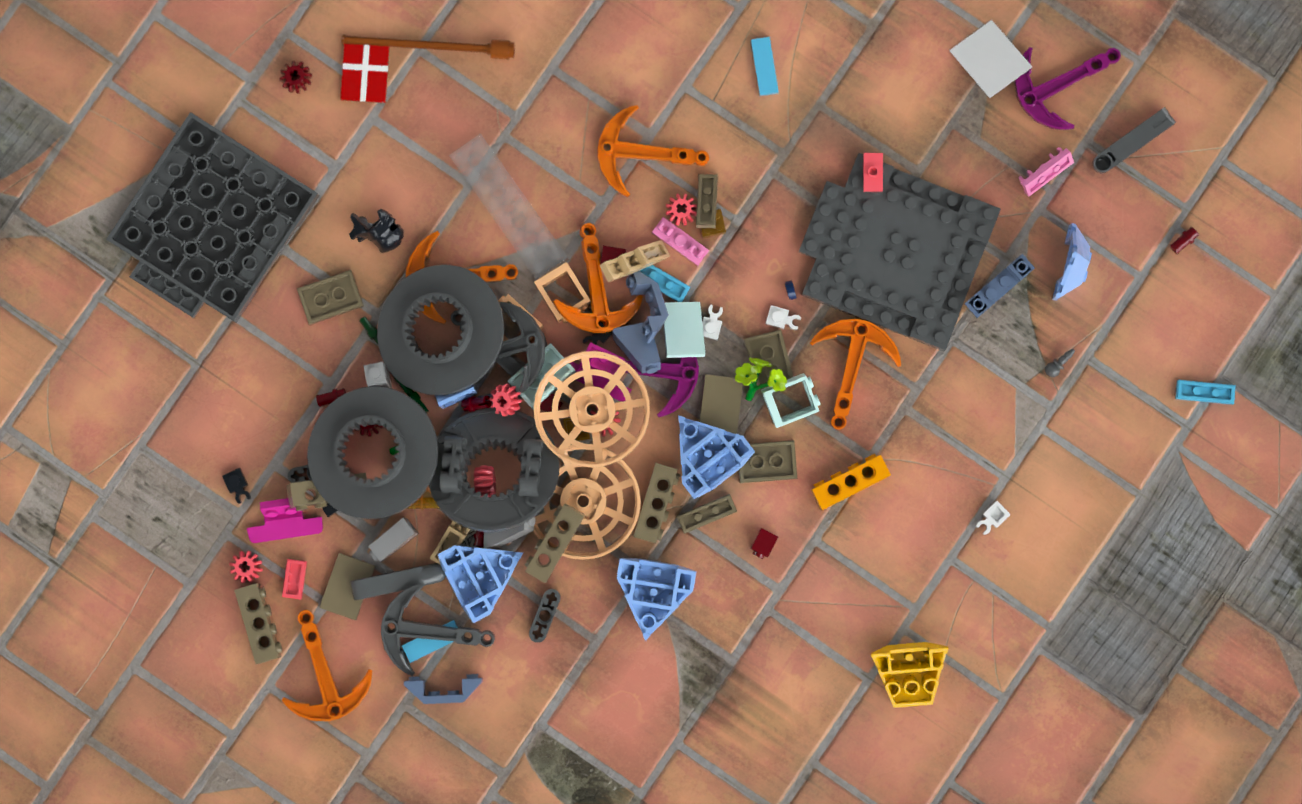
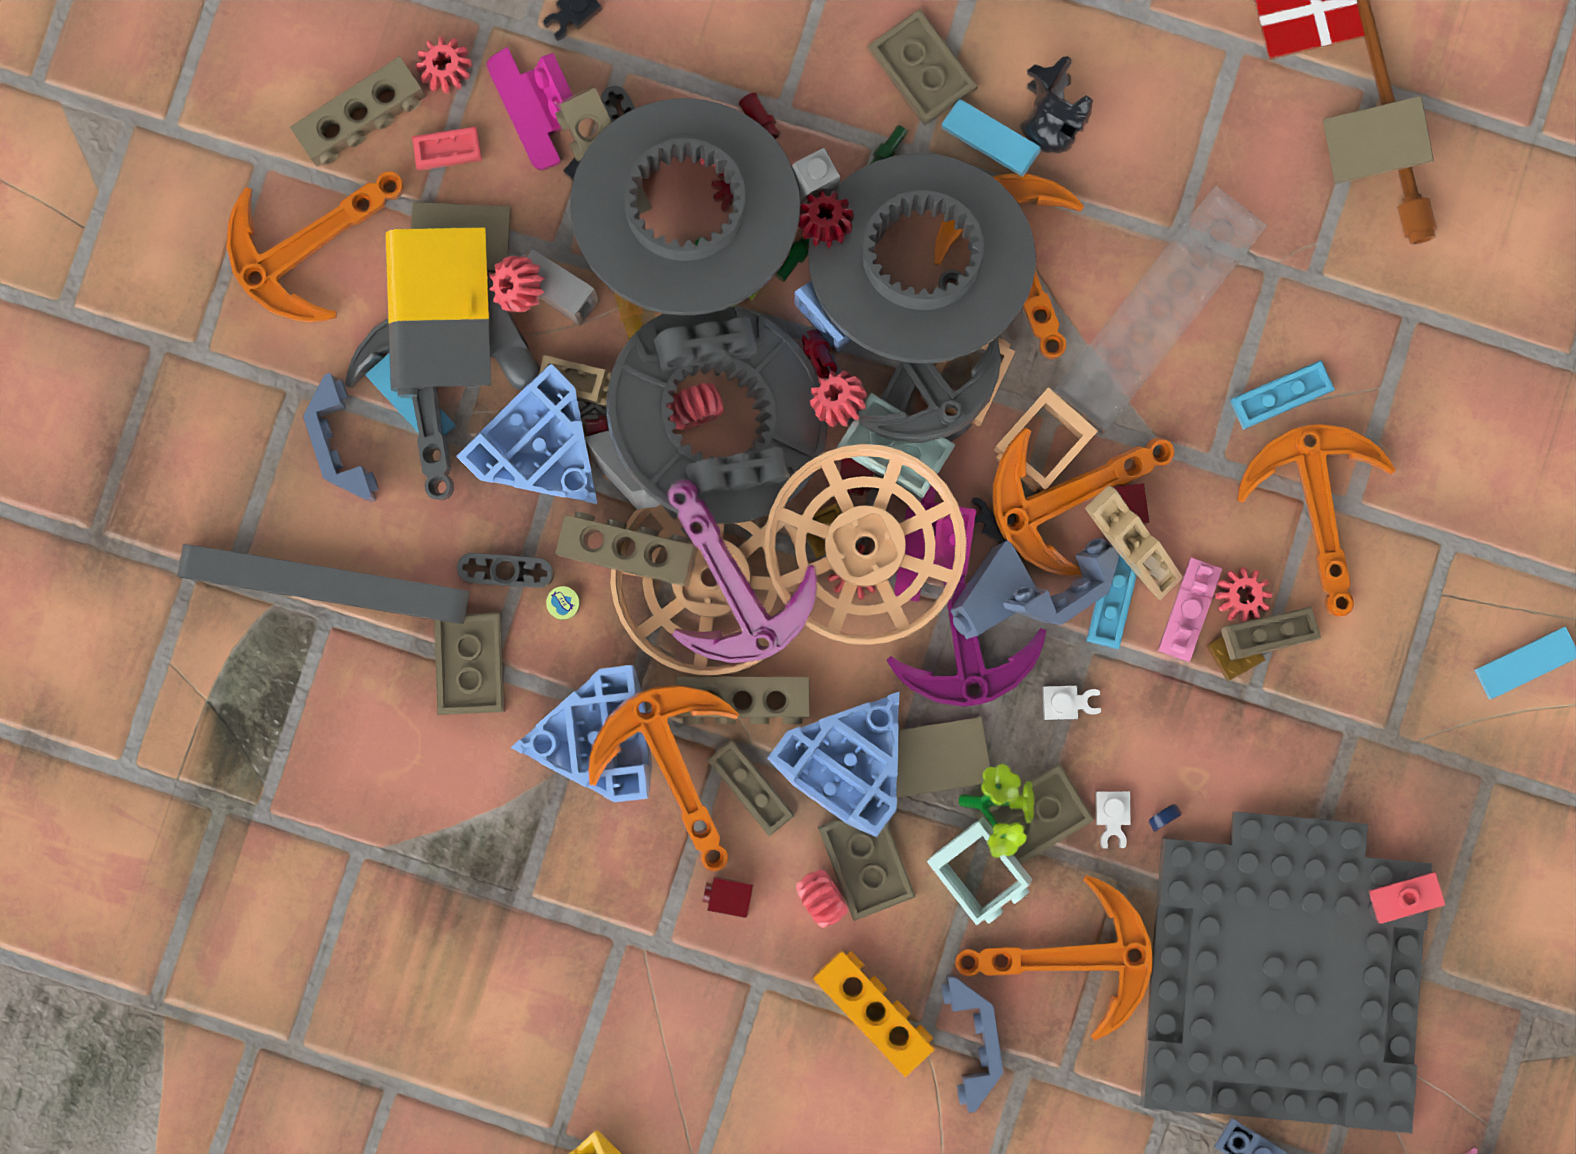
camera: 70 degrees right, 0 degrees up
light aqua tile [663,302,705,358] -> none
none -> dark grey beam [177,544,470,624]
none -> door [385,228,491,398]
none -> dark tan tile [434,613,505,715]
none -> coral gear [489,256,545,312]
none -> yellowish green tile [546,586,580,620]
none -> orange piece [588,685,739,871]
none -> piece [668,480,817,663]
none -> coral gear [796,869,848,928]
none -> dark red gear [798,190,854,248]
none -> medium azure tile [941,99,1041,177]
none -> sand blue slope [942,975,1003,1113]
none -> medium azure tile [1230,360,1335,430]
none -> dark tan tile [1323,96,1434,184]

